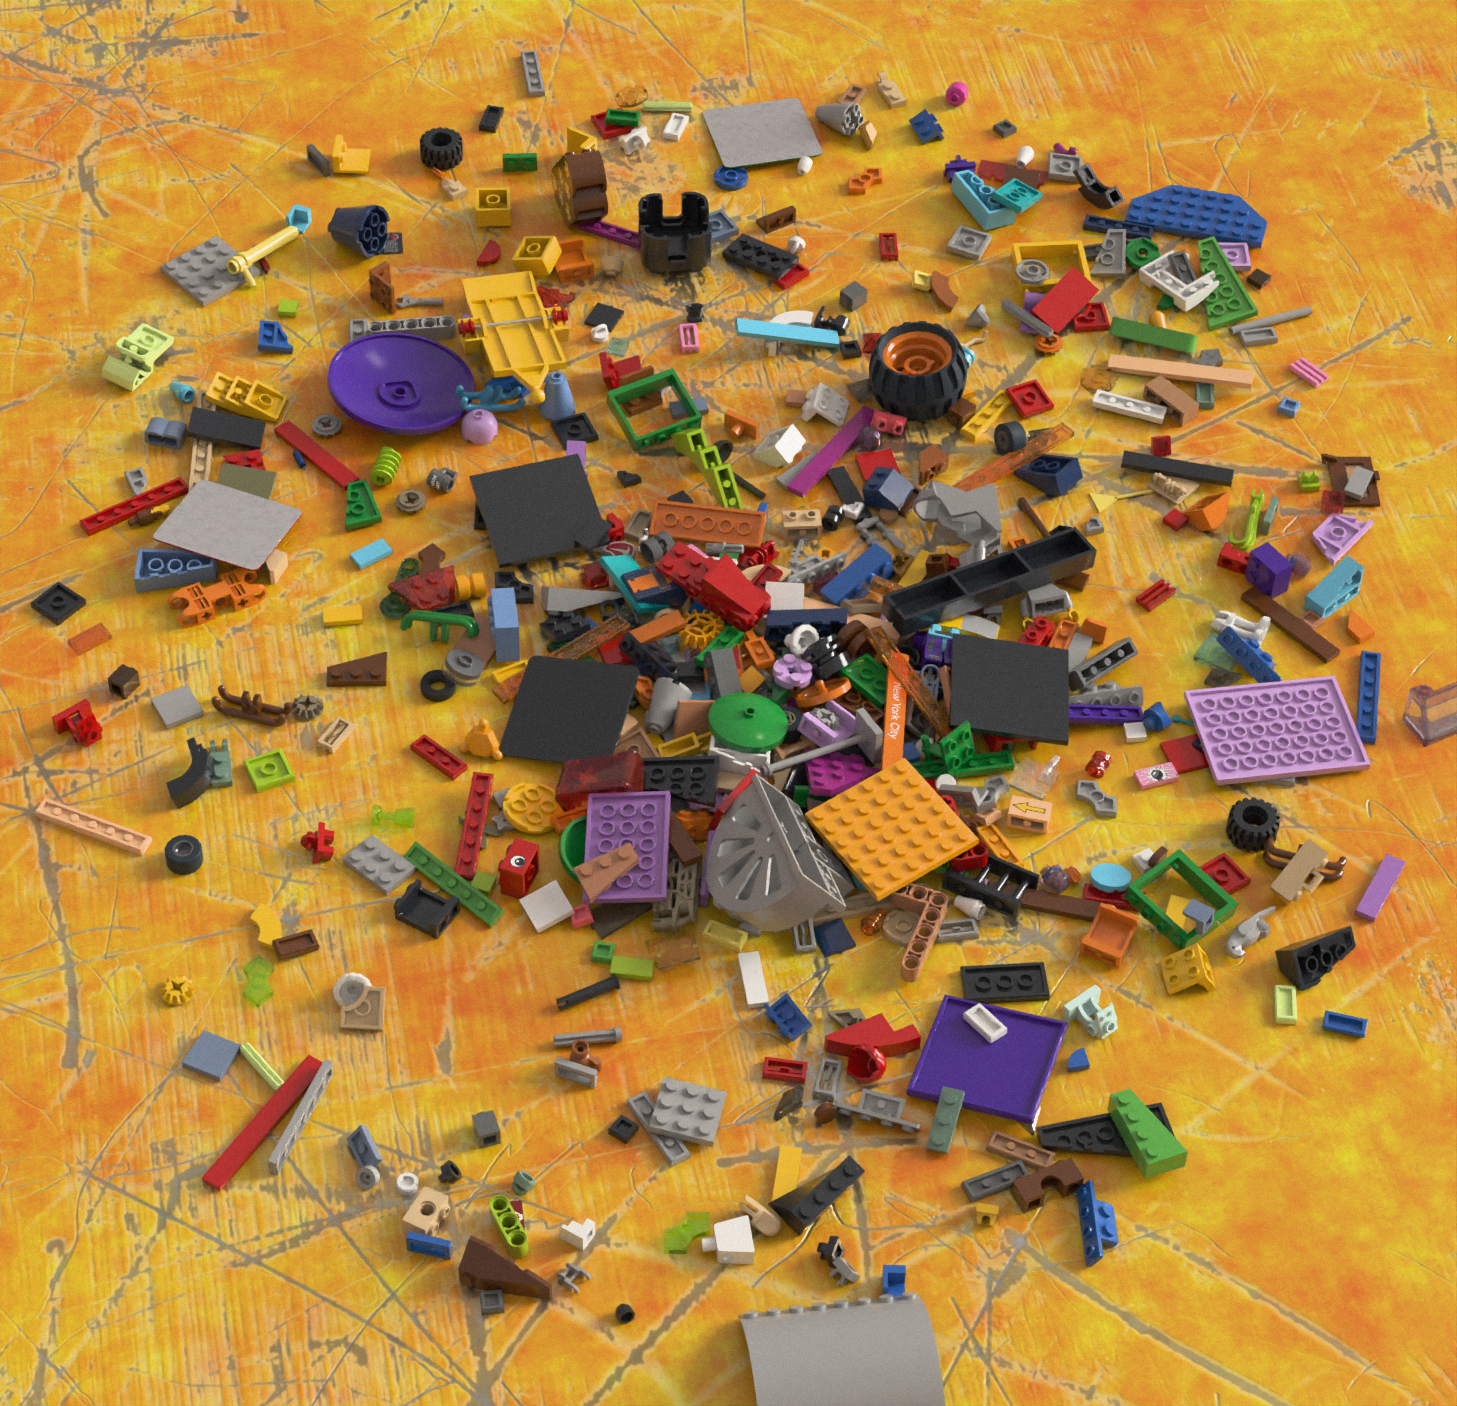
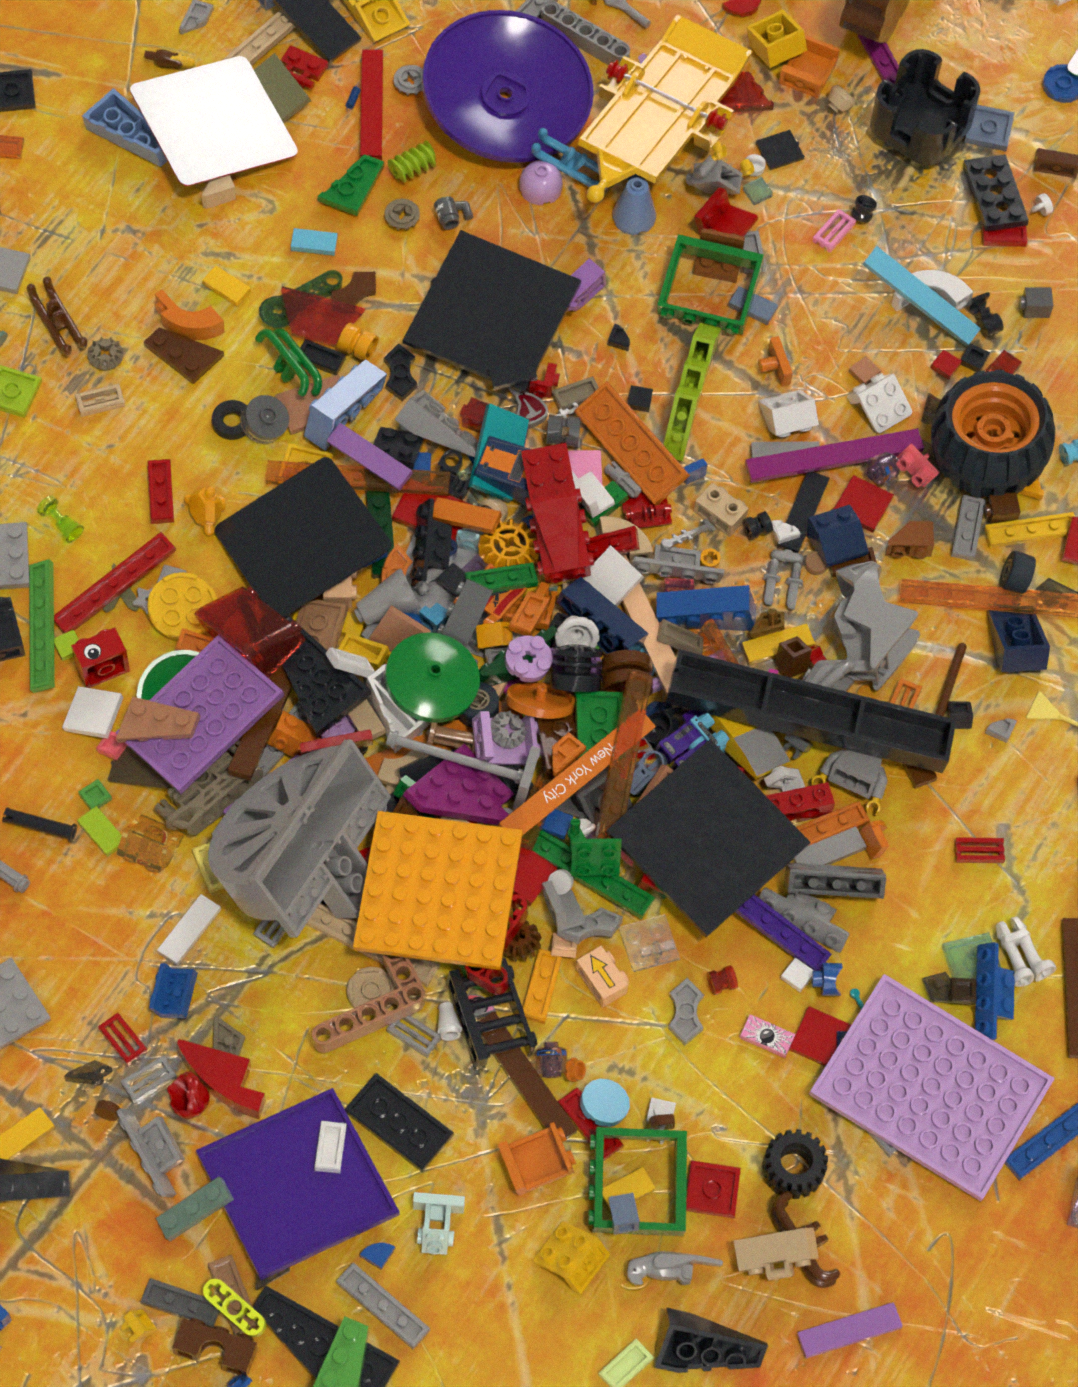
camera: 40 degrees right, 15 degrees up
red tile [79,477,189,536] -> none
orange piece [167,568,267,628] -> none
black tile [550,412,599,450] -> none
black piece [713,440,766,500] -> none
clear blue piece [813,918,856,958] -> none
clear orange cone [860,907,886,936] -> none
none -> orange arch [155,289,225,340]
none -> neon yellow beam [203,1279,266,1337]
none -> medium lavender tile [326,423,413,491]
none -> white tile [326,648,375,678]
none -> light grey tile [336,1263,430,1350]
none -> orange tile [552,732,586,777]
none -> light grey torso [686,141,755,194]
none -> white bracket [764,766,805,792]
none -> red tile [931,349,962,380]
none -> dark brown tile [950,977,976,1005]
none -> light grey tile [951,494,986,561]

